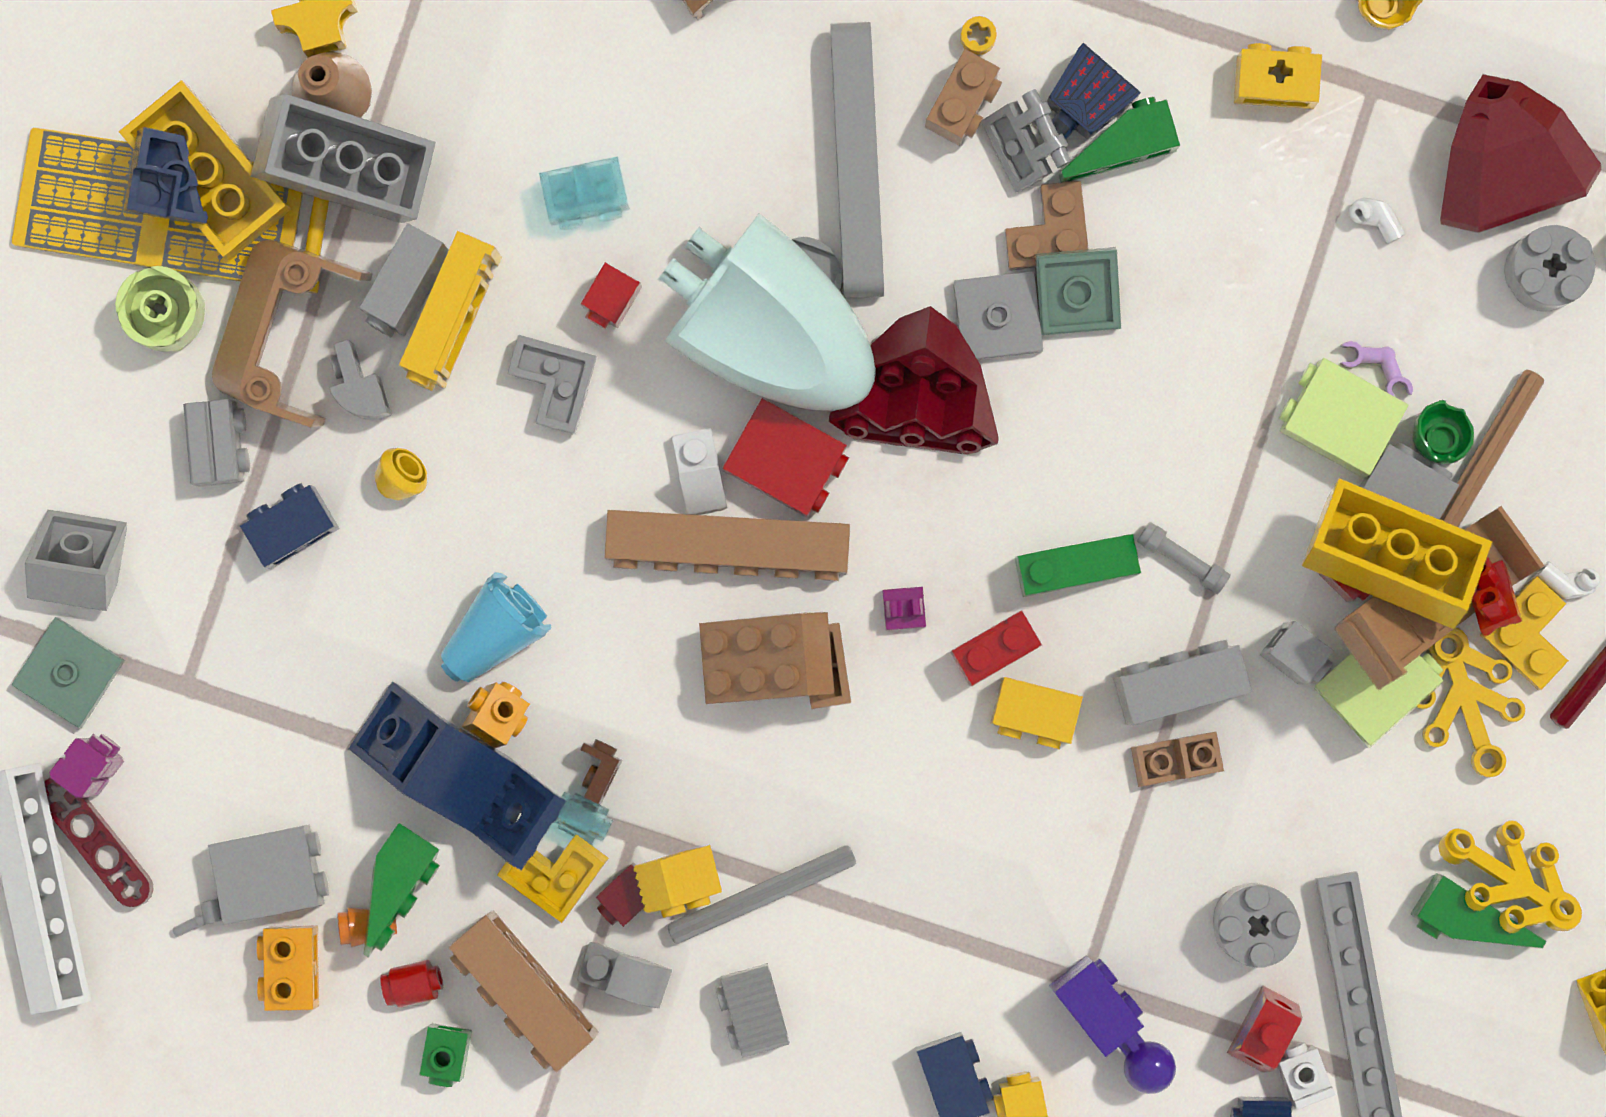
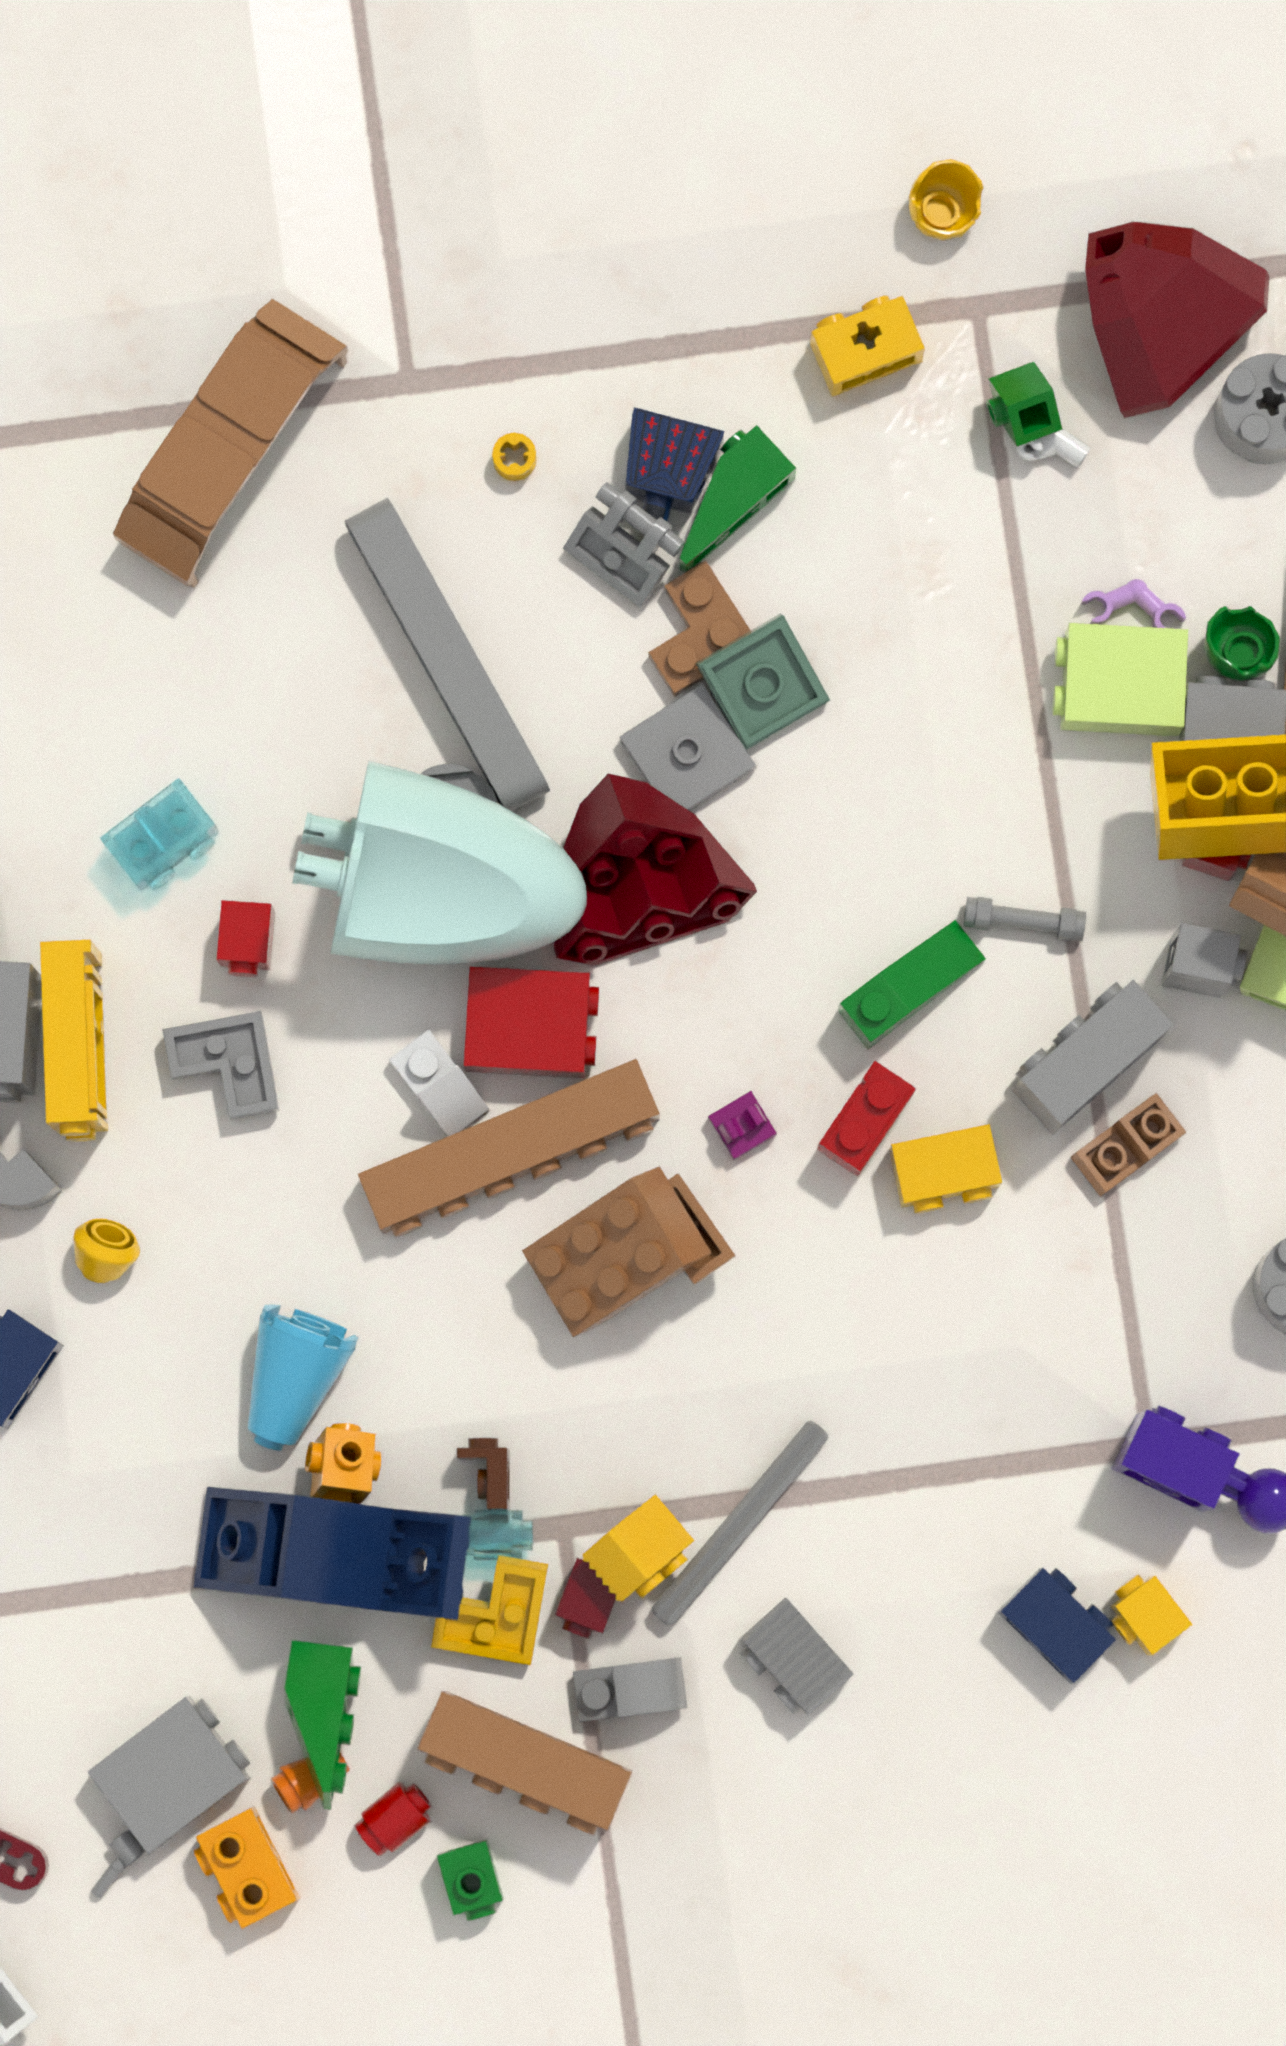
camera: 30 degrees left, 5 degrees down
medium nougat brick [925,49,1002,146] -> none
none -> green brick [986,361,1063,447]

